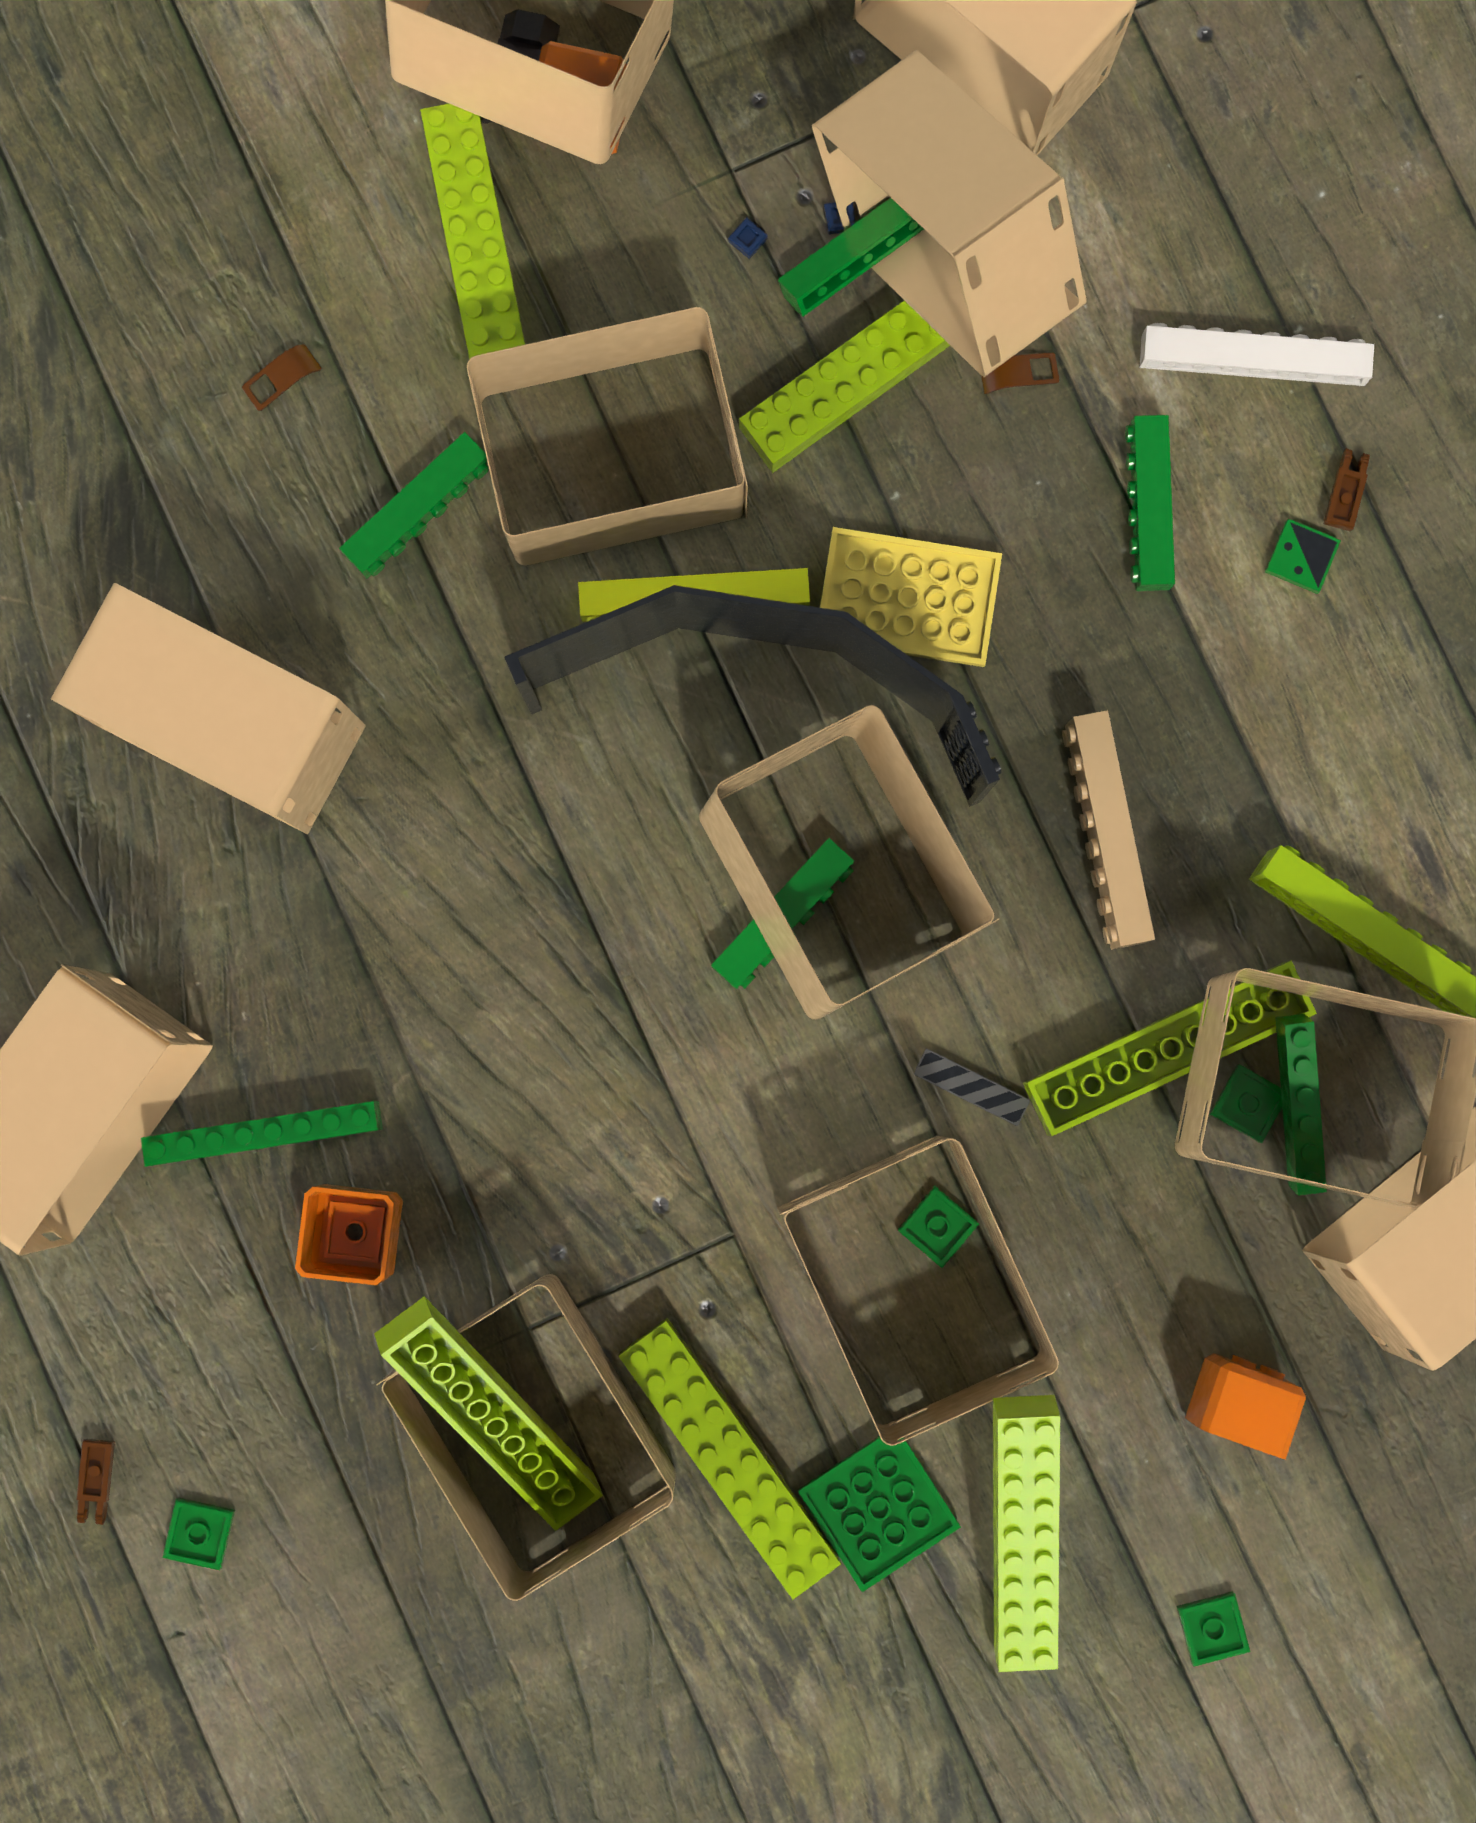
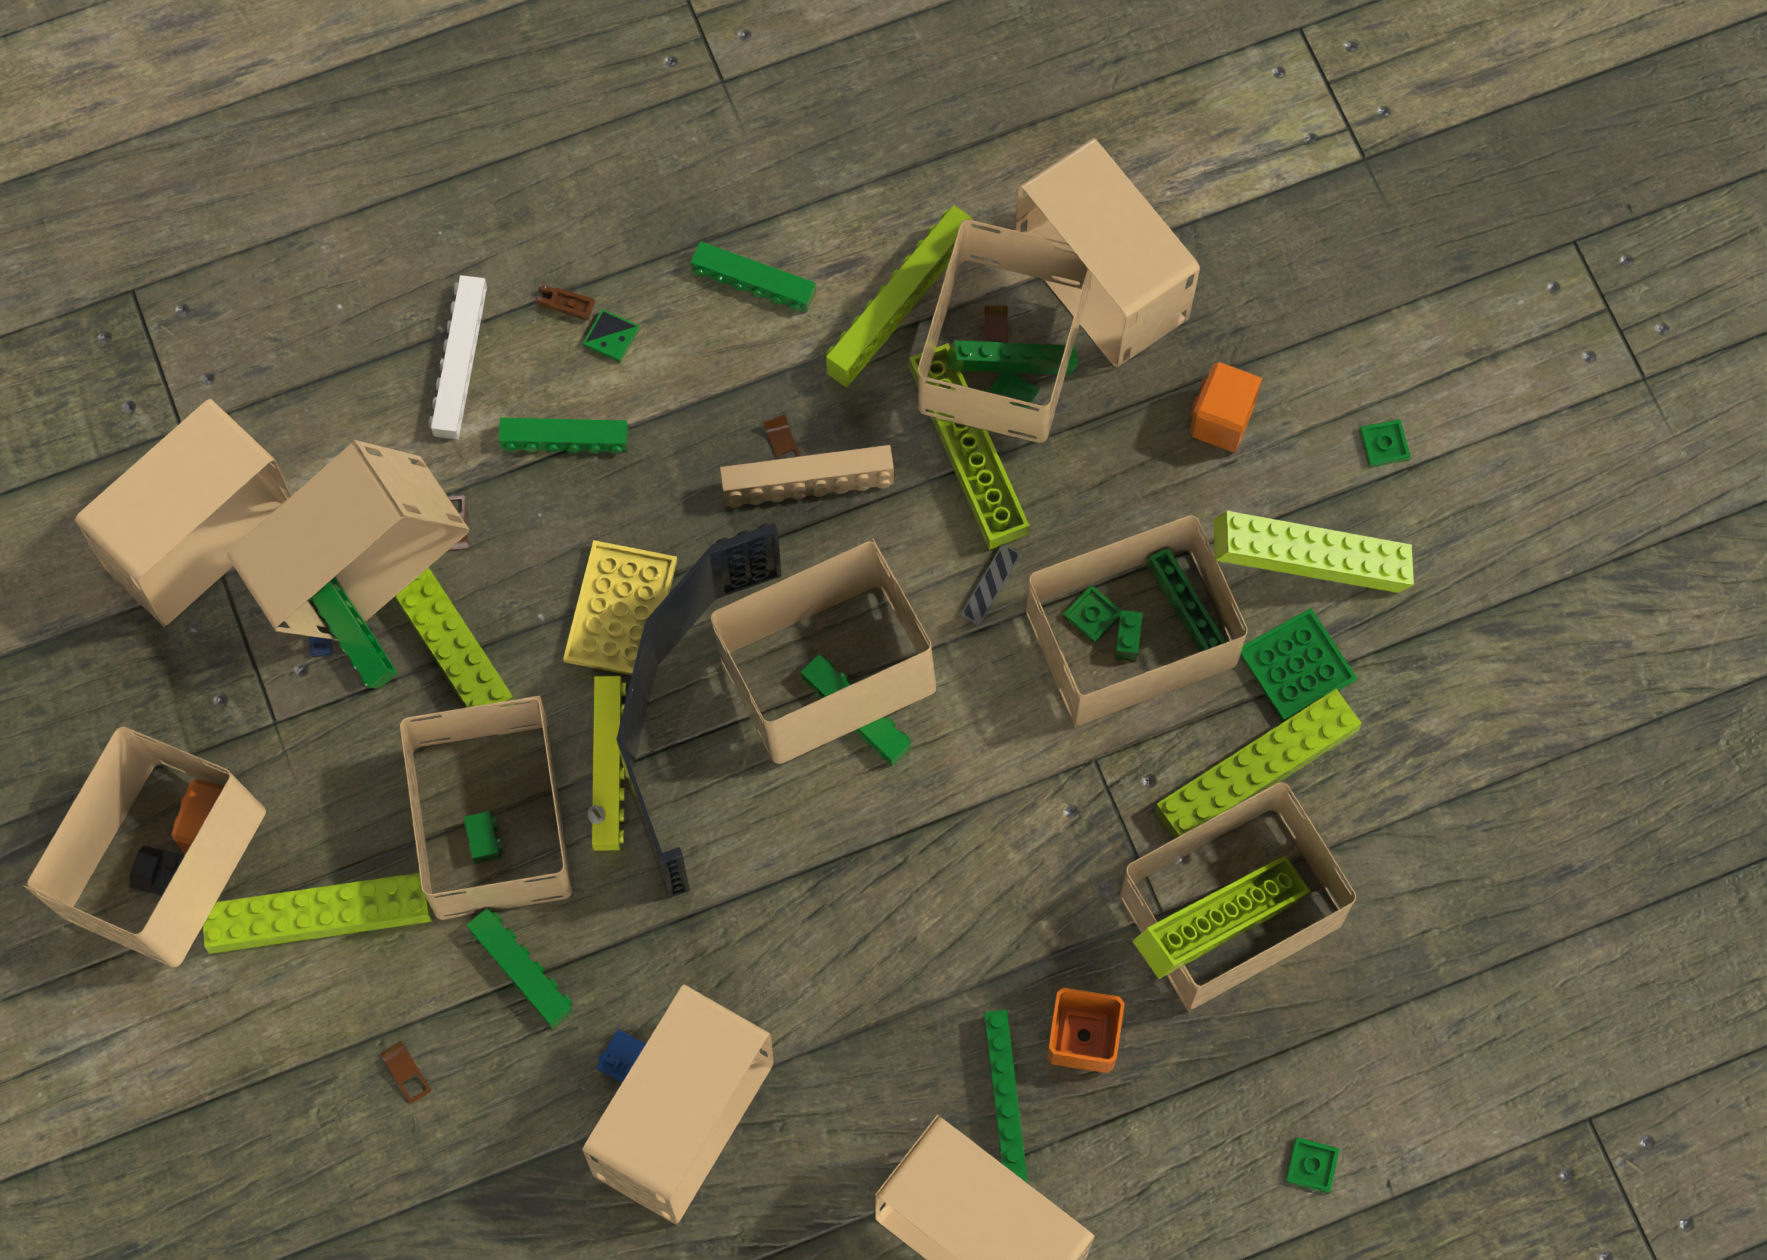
camera: 85 degrees left, 15 degrees down
reddish brown hinge [76,1439,115,1525] -> none
dark blue tile [728,217,768,260] -> none
none -> green brick [464,811,503,864]
none -> light grey hinge [587,805,606,824]
none -> blue hinge [596,1029,646,1083]
none -> green brick [691,241,816,313]
none -> reddish brown piece [764,414,801,460]
none -> reddish brown piece [985,305,1008,343]
none -> green brick [1115,610,1143,662]
none -> green brick [1147,547,1226,652]

